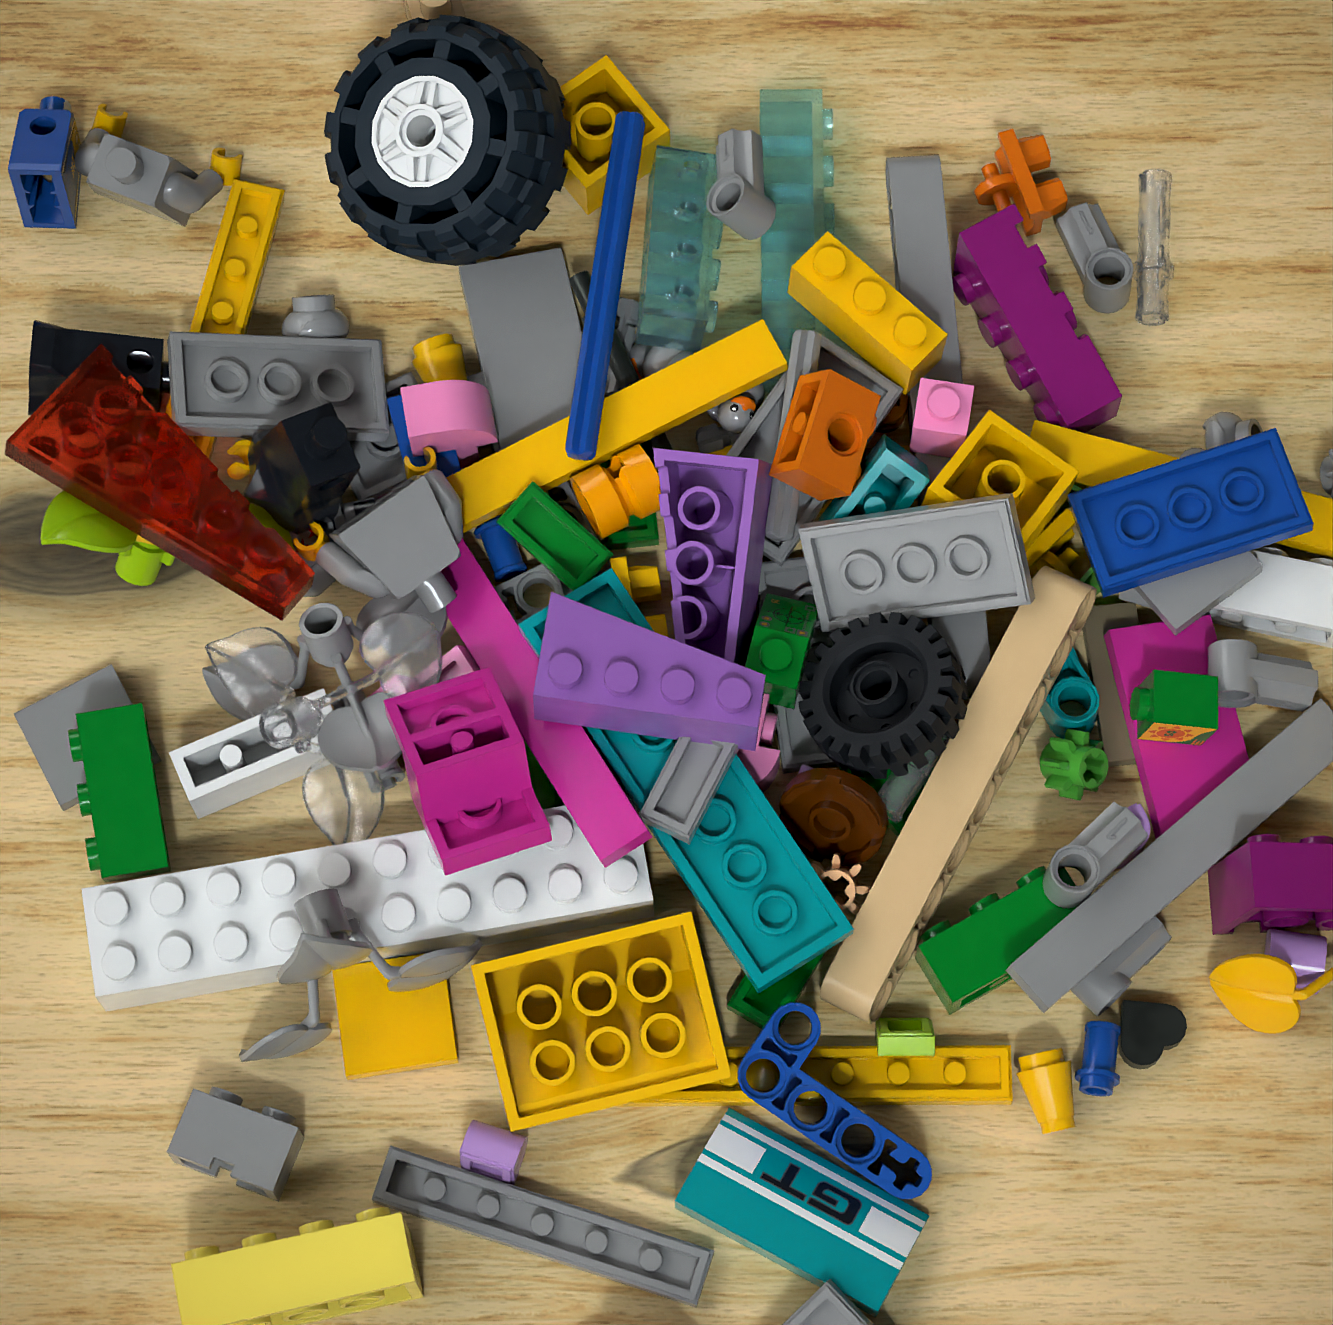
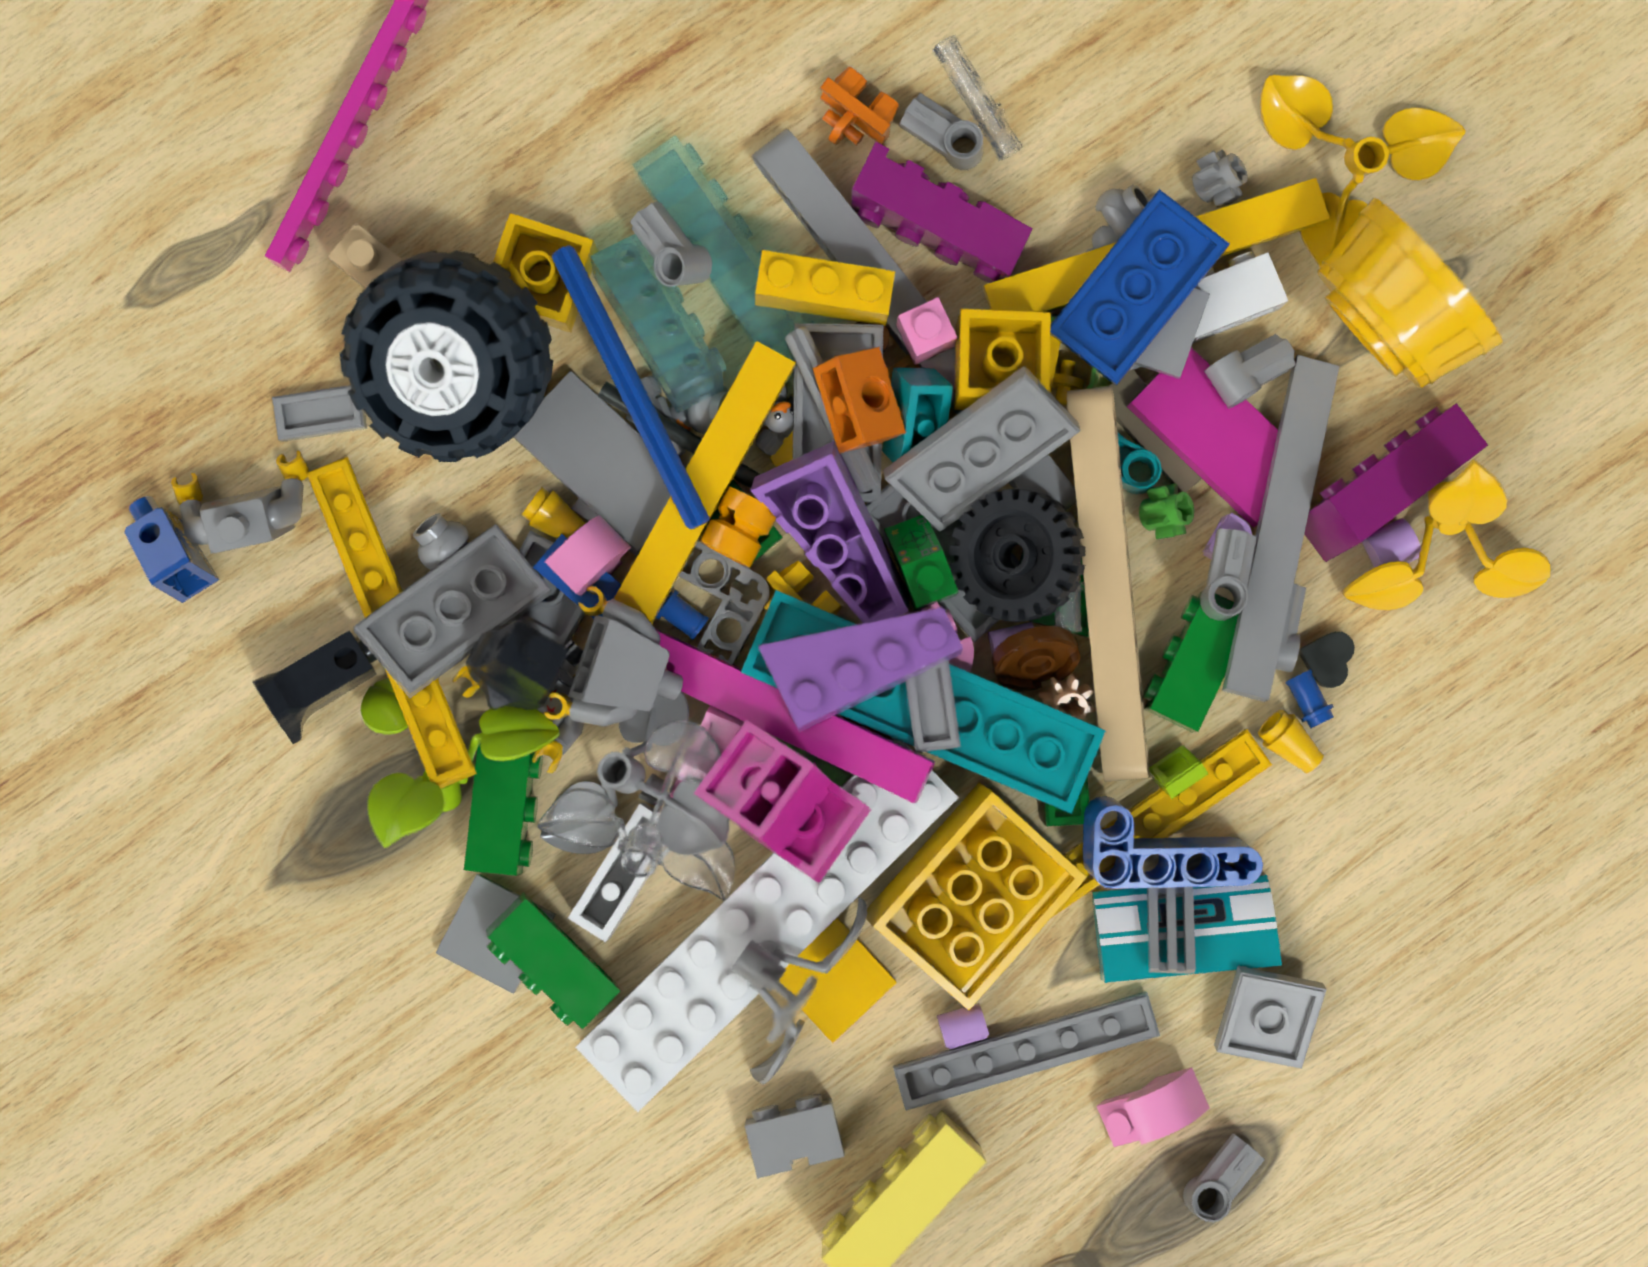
camera: 35 degrees left, 15 degrees up
clear red wing [5,344,315,621] -> none
green tile [496,481,614,591] -> none
green brick [1130,670,1218,746] -> none
none -> light grey tile [272,385,367,442]
none -> green brick [464,744,543,876]
none -> light grey tile [1147,887,1195,974]

